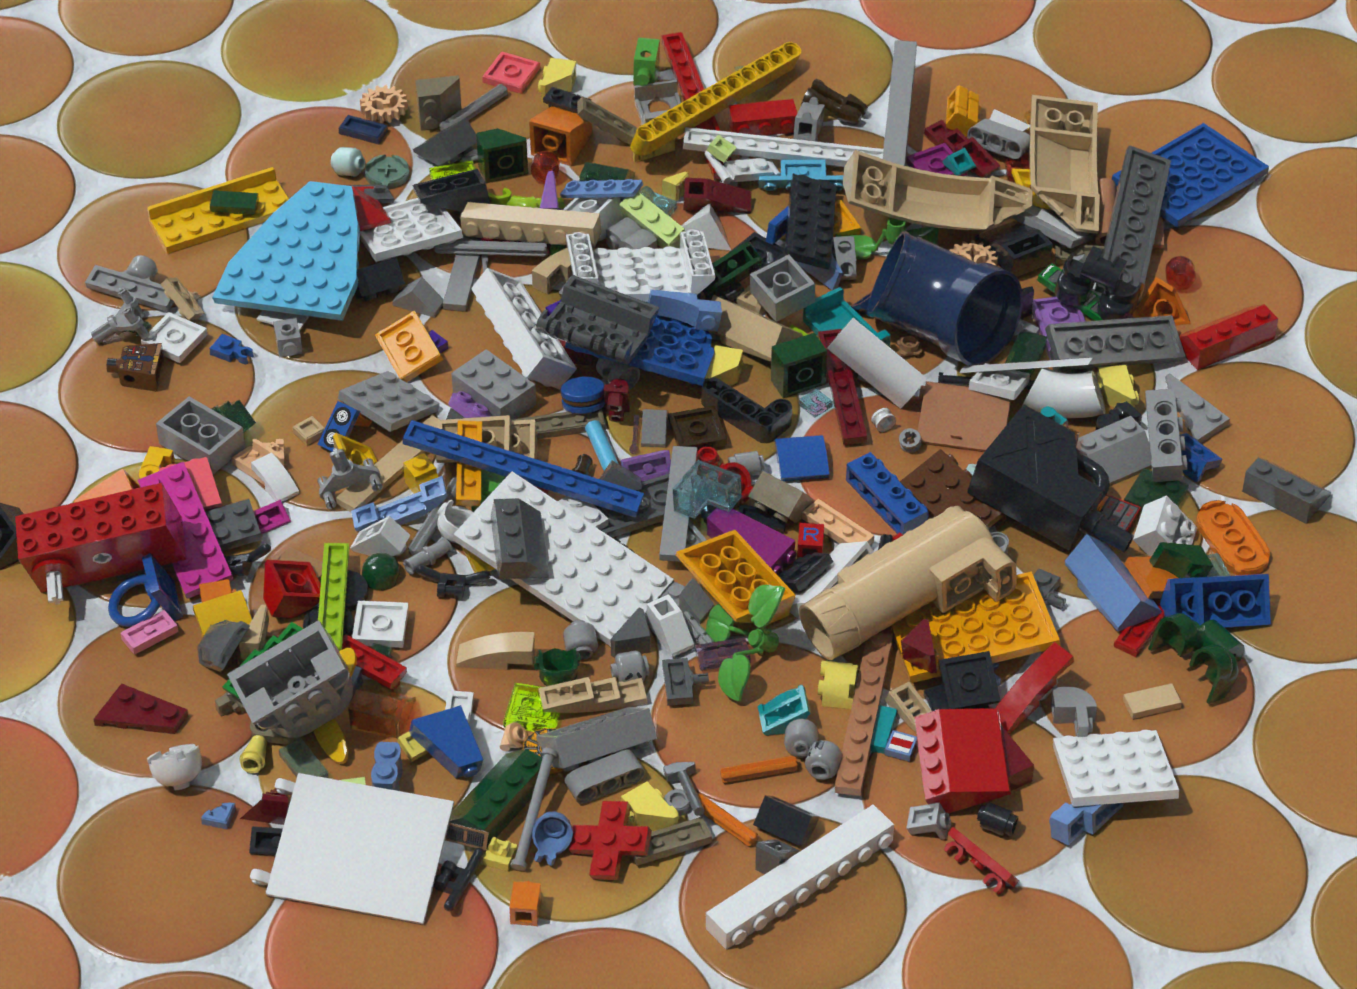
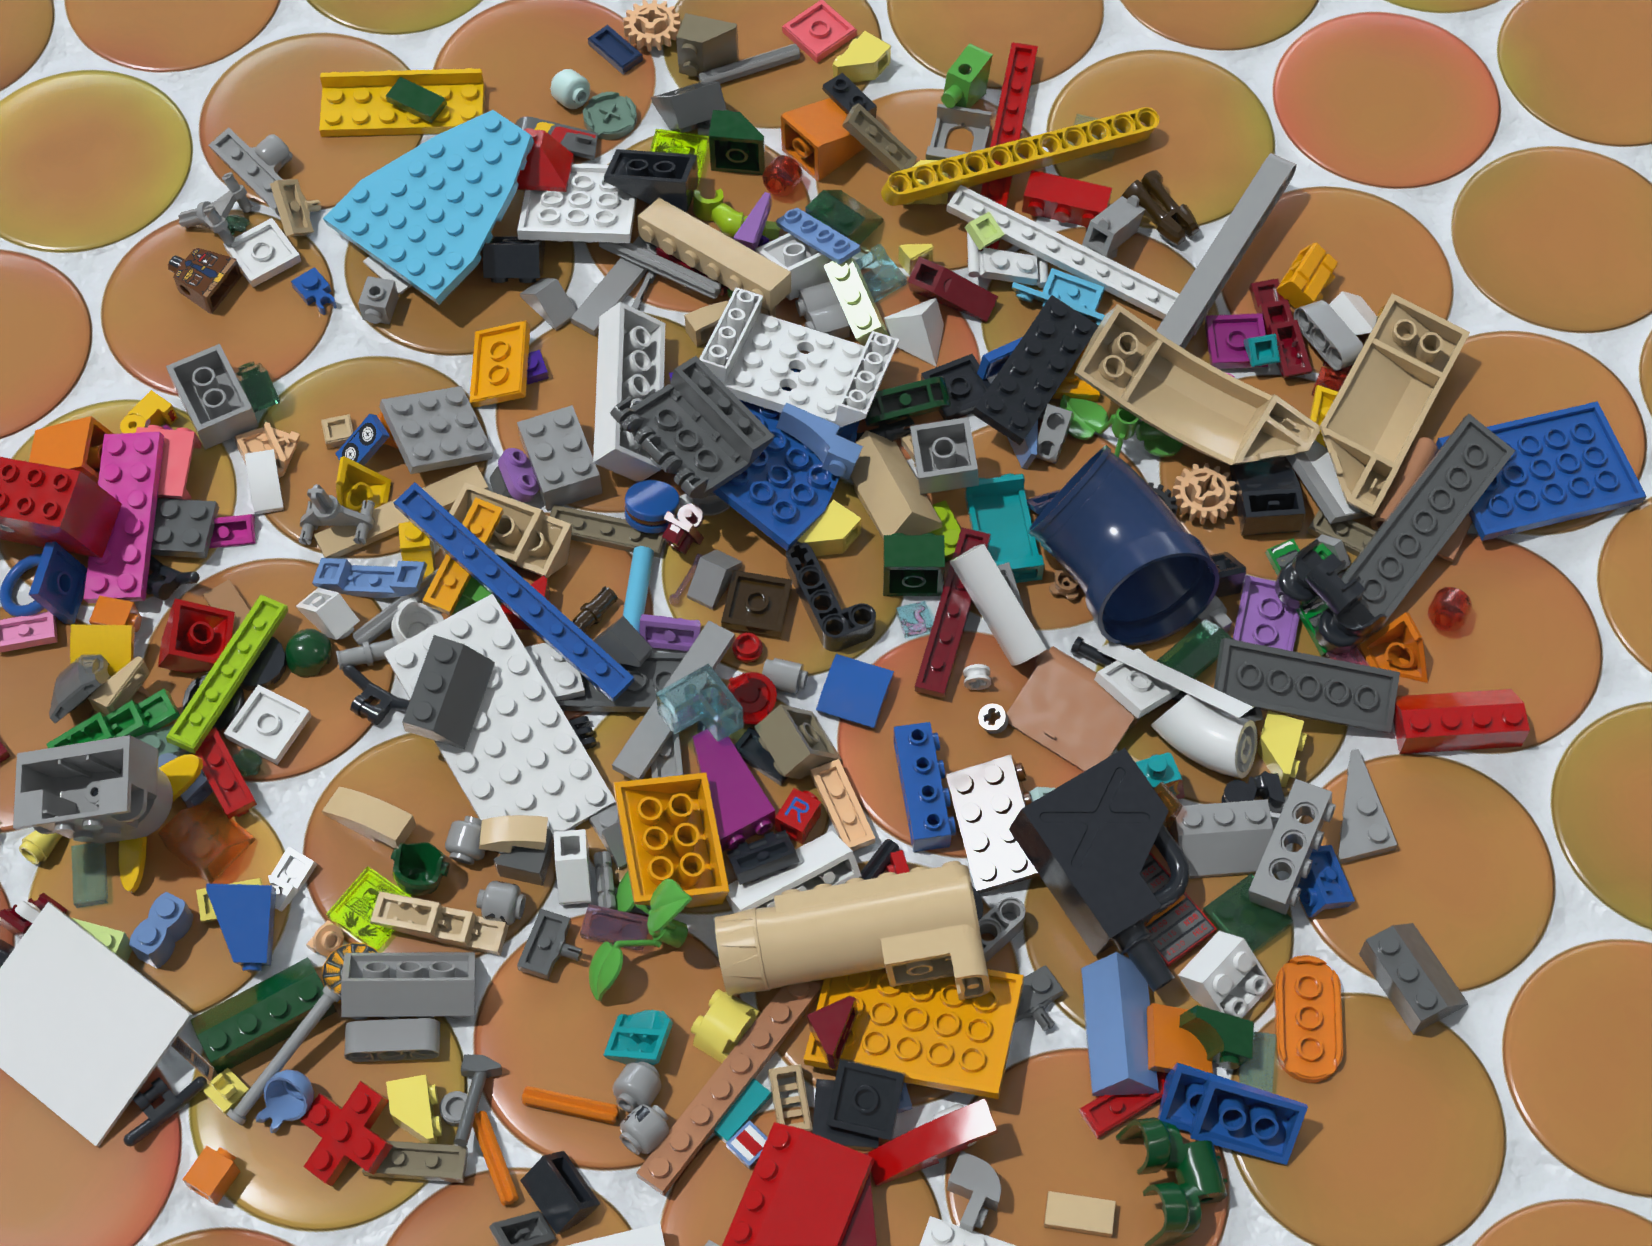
camera: 25 degrees right, 15 degrees up
none -> tan slope [479,815,548,853]

